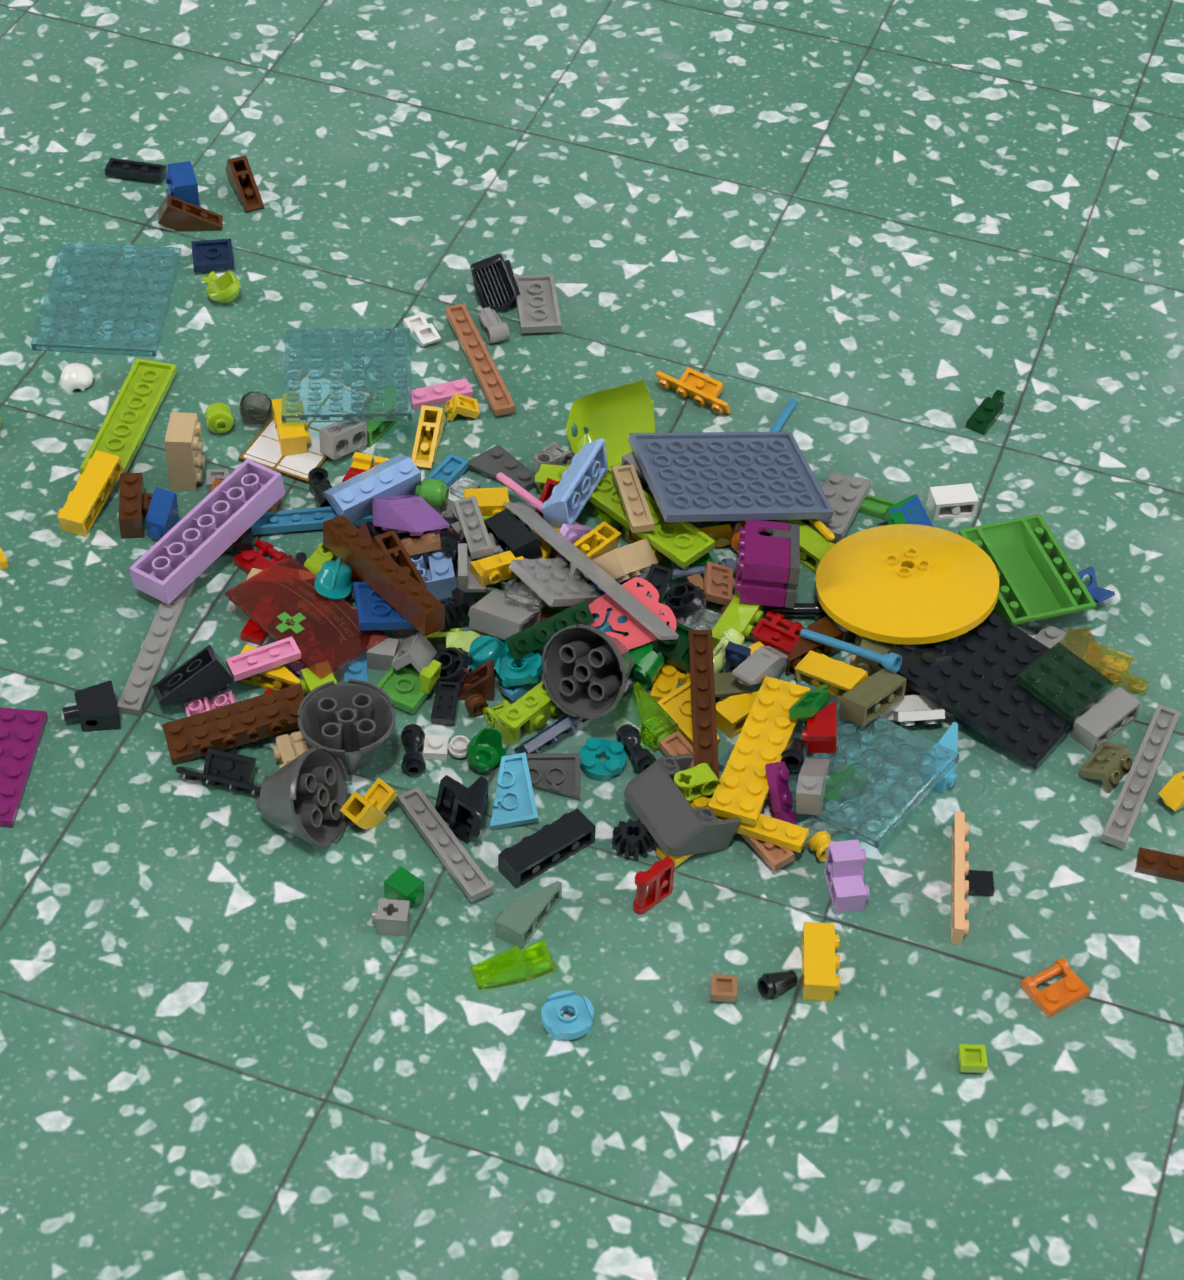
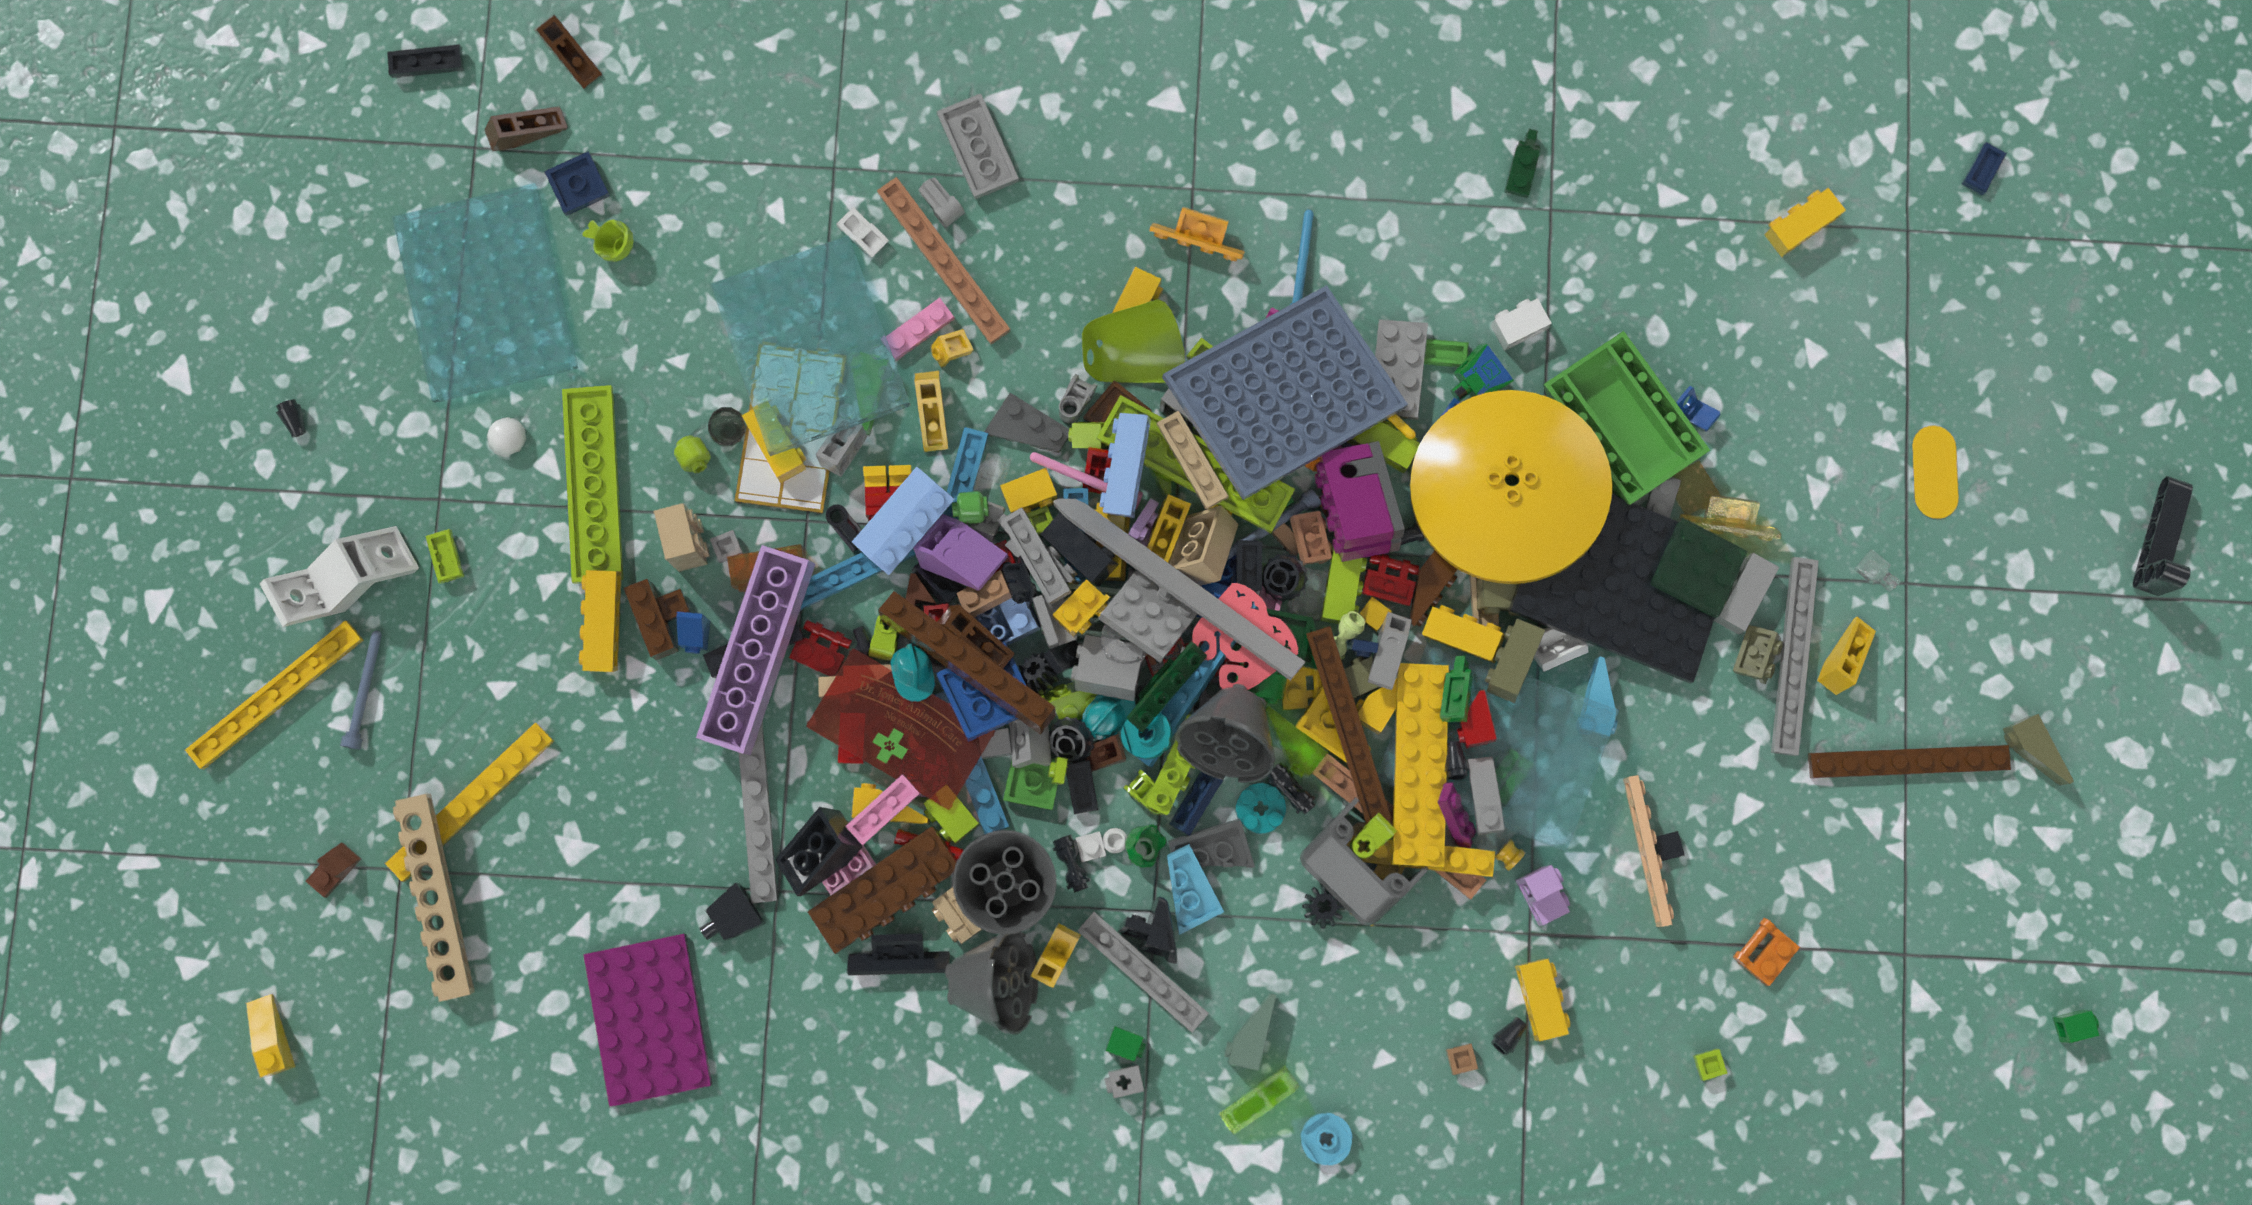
camera: 20 degrees left, 35 degrees up
blue brick [165,161,200,207] -> none
reddish brown bush [465,694,488,717] -> none
black piece [470,254,520,310] -> none
black brick [498,808,596,889] -> none
red plate [633,856,675,915] -> none
dark azure piece [800,629,902,673] -> none

